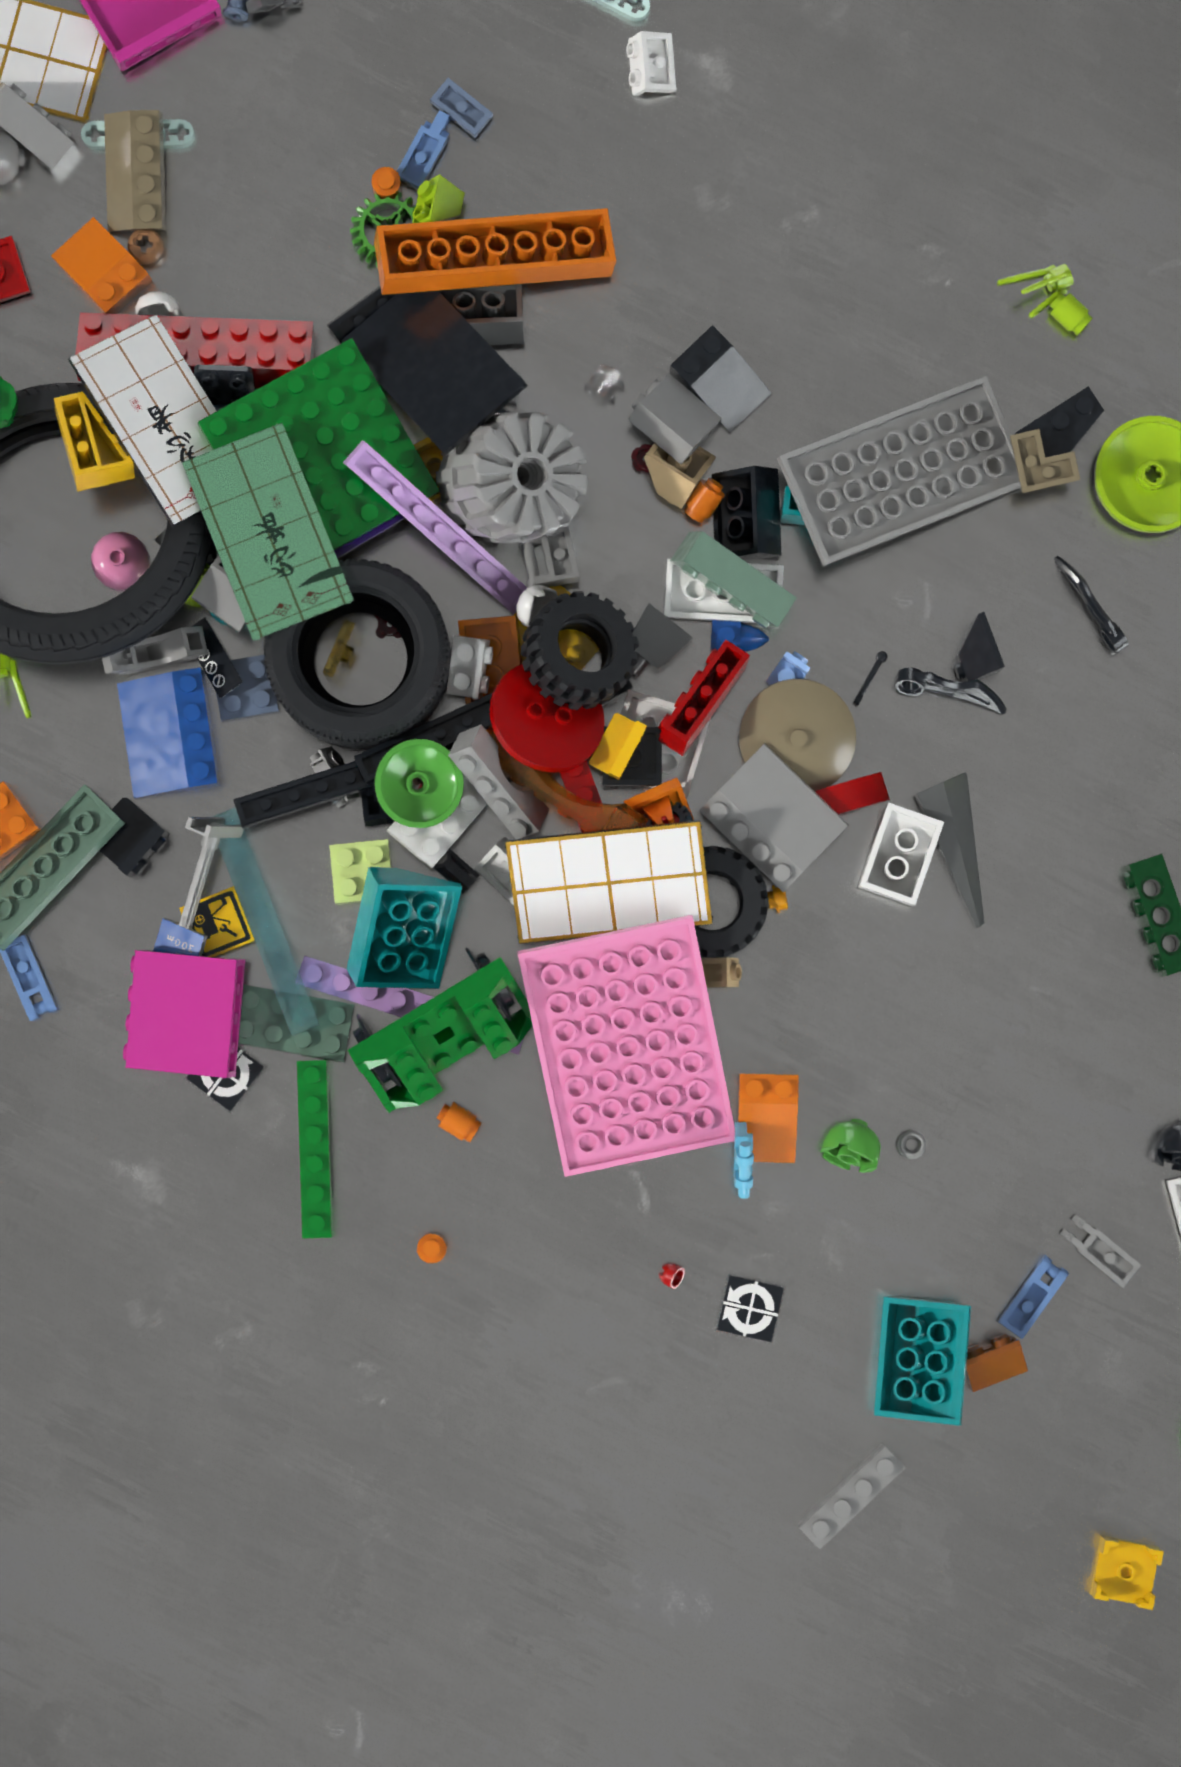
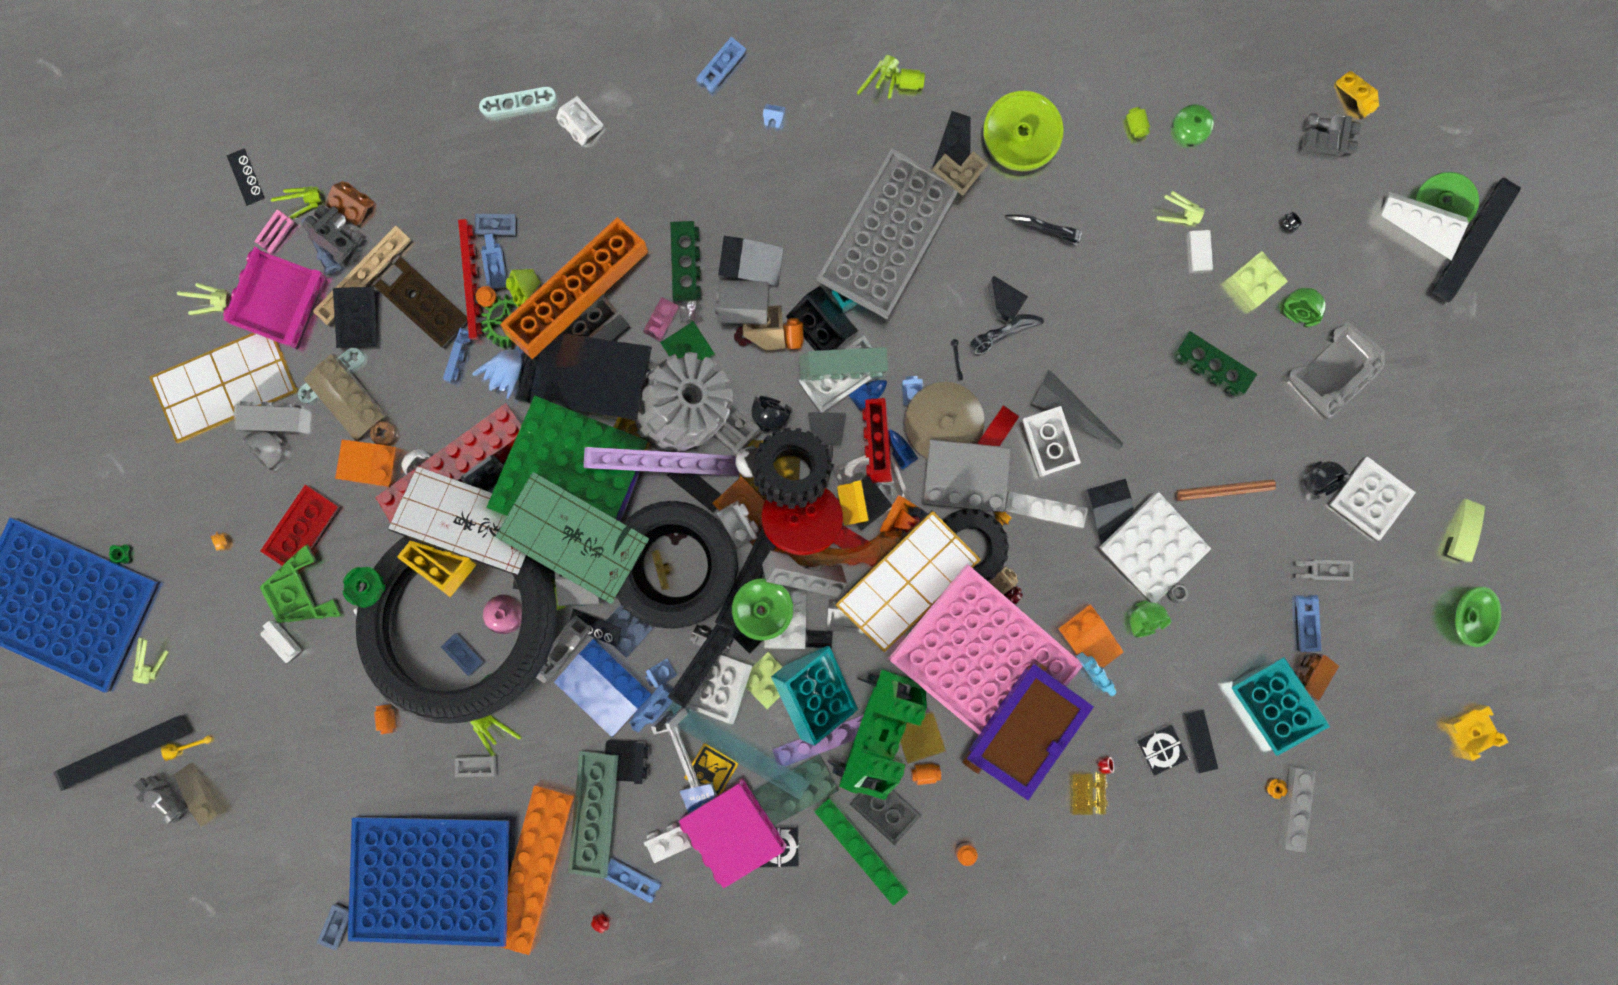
camera: 30 degrees left, 0 degrees up
none -> tan plate [313,225,412,326]
none -> black tile [333,287,378,348]
none -> dark brown hinge [371,254,467,348]
none -> medium blue plate [441,633,484,676]
none -> medium blue hinge [443,328,471,384]
none -> red plate [458,219,483,341]
none -> light blue piece [472,346,525,399]
none -> medium blue hinge [629,684,673,732]
none -> bright pink plate [643,297,680,342]
none -> white bracket [644,823,692,863]
none -> light blue bracket [645,658,678,688]
none -> green plate [660,321,715,361]
none -> black tile [667,472,721,513]
none -> dark green brick [670,221,701,304]
none -> white plate [686,655,752,724]
none -> medium blue plate [696,37,747,93]
none -> black cylinder [751,396,792,432]
none -> light blue tile [763,104,786,127]
none -> dark grey tile [850,782,922,846]
none -> blue plate [889,429,919,470]
none -> clear yellow plate [900,712,946,764]
none -> door [962,662,1094,801]
none -> dark red plate [1004,586,1023,605]
none -> white plate [1005,492,1088,528]
none -> clear yellow plate [1072,773,1108,815]
none -> black slope [1084,478,1135,546]
none -> white plate [1099,491,1211,603]
none -> nougat axle [1176,479,1276,501]
none -> black tile [1183,709,1219,774]
none -> light orange plate [1268,779,1288,799]

